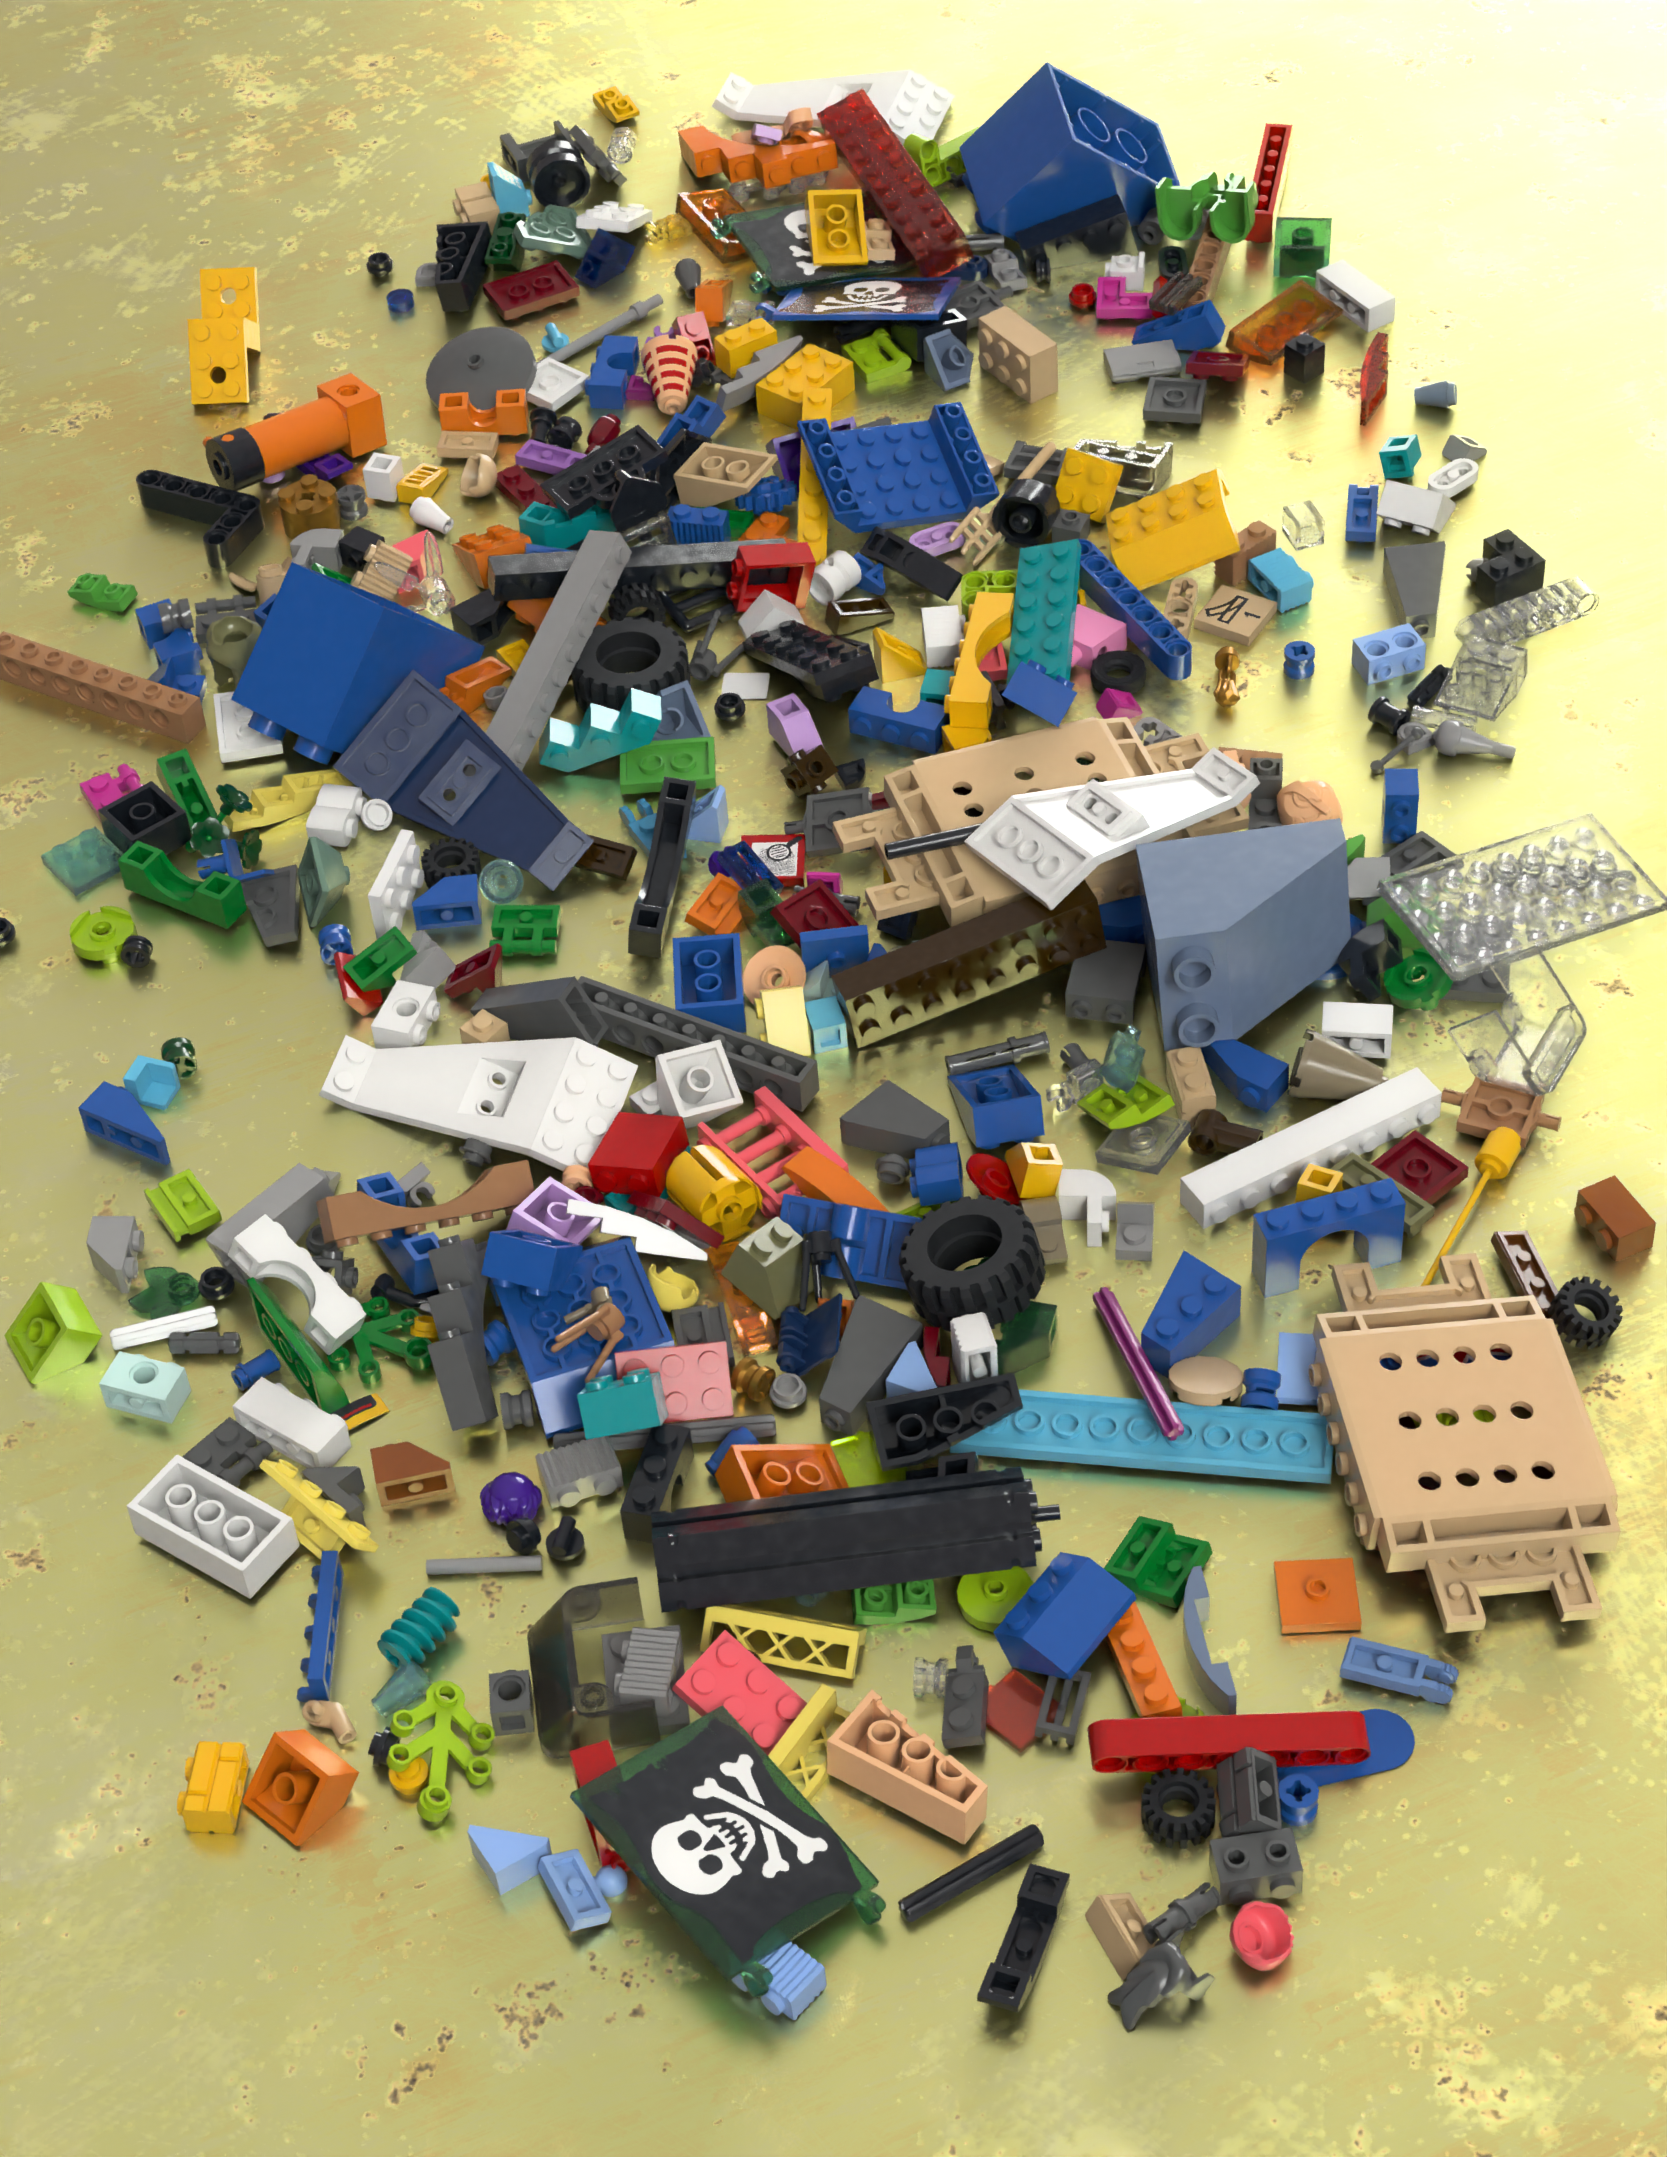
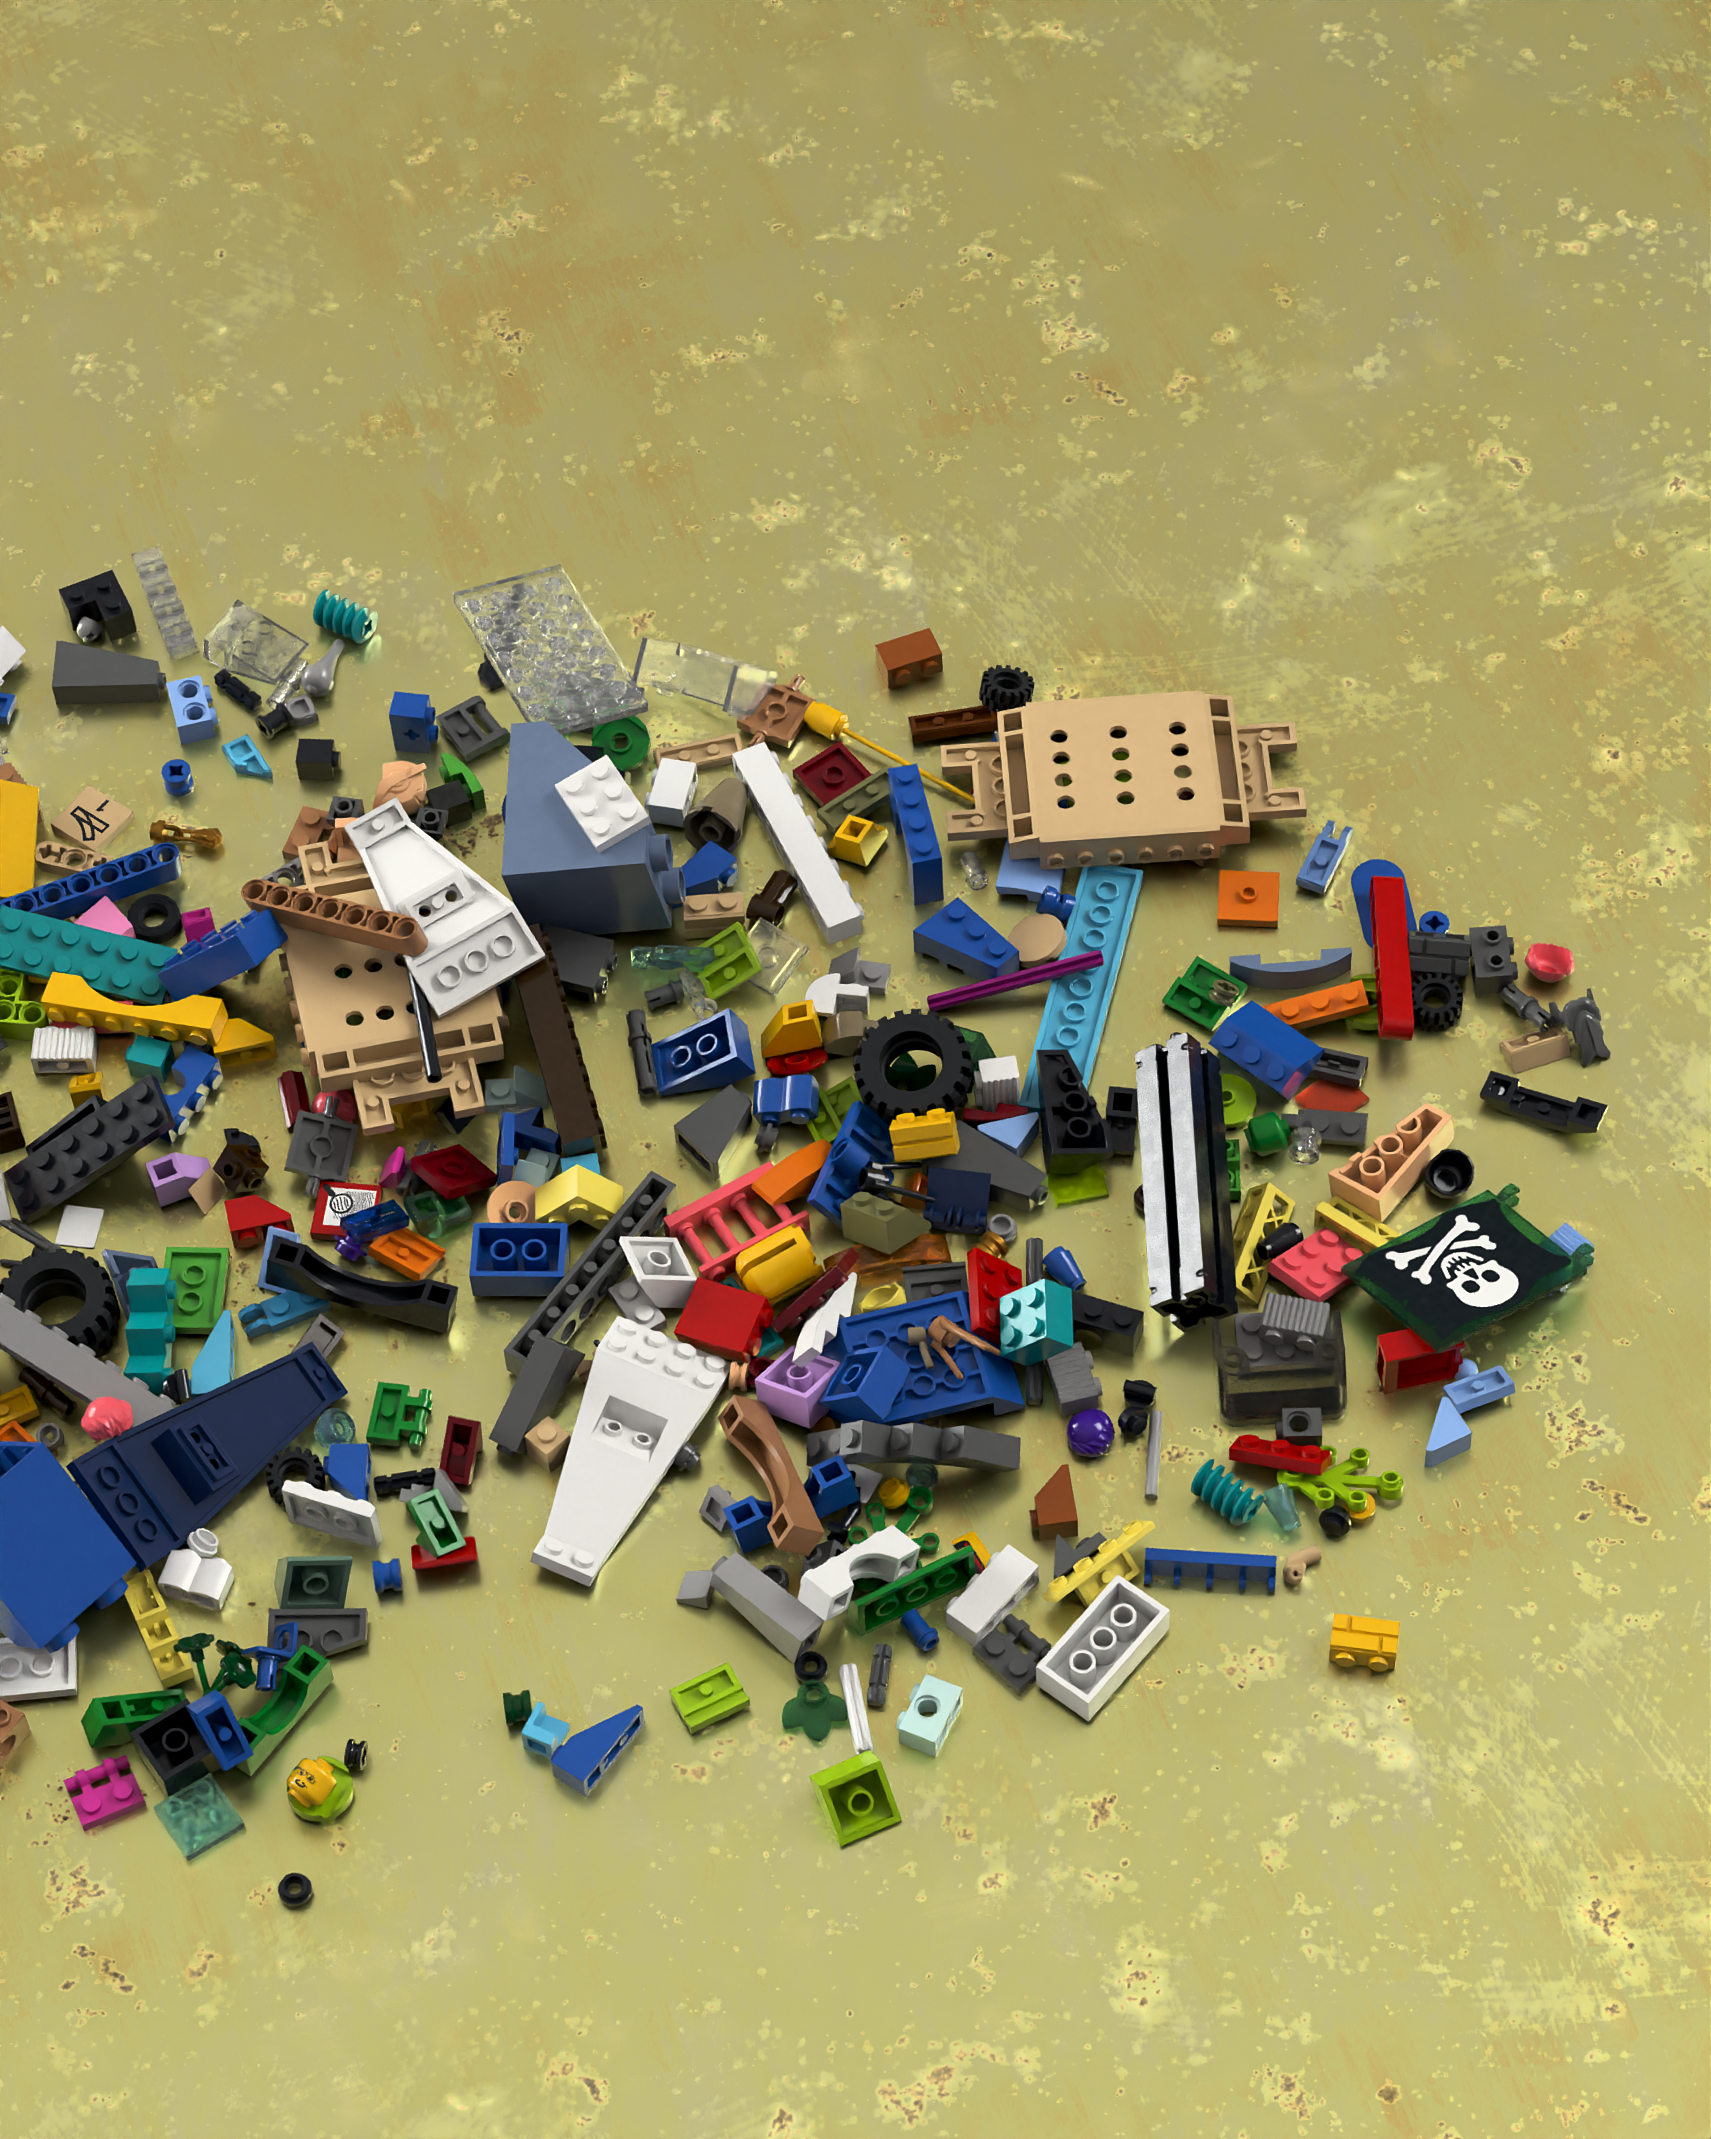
camera: 85 degrees left, 10 degrees up
light grey slope [86,1216,144,1293] -> none
orange slope [242,1729,359,1846] -> none
white brick [371,980,441,1049] -> none
dark grey wheel [500,1389,534,1430] -> none
black plate [714,693,746,721] -> none
orange slope [714,1444,849,1503] -> none
black axle [898,1824,1044,1922] -> none
medium azure brick [1248,547,1314,613] -> none
light grey slope [1348,857,1390,905] -> none
dark grey hinge [1370,727,1423,774] -> none
none -> coral hair [81,1396,133,1441]
none -> black plate [163,1369,193,1406]
none -> blue slope [186,1690,254,1771]
none -> tan sticker [188,1166,228,1215]
none -> medium azure slope [189,1310,235,1399]
none -> medium azure tile [221,734,273,779]
none -> red slope [224,1195,295,1248]
none -> medium nougat beam [241,879,428,956]
none -> yellow head [287,1757,337,1808]
none -> black brick [296,739,341,781]
none -> teal piece [313,590,378,644]
none -> black axle [373,1467,436,1494]
none -> white plate [555,755,652,853]
none -> tan tile [653,732,744,771]
none -> yellow brick [889,1108,960,1163]
none -> clear pin [959,851,989,891]
none -> olive bush [1208,979,1239,1007]
none -> red plate [1229,1434,1332,1476]
none -> green head [1244,1112,1292,1157]
none -> black cone [1256,1222,1304,1260]
none -> black hair [1424,1149,1475,1199]

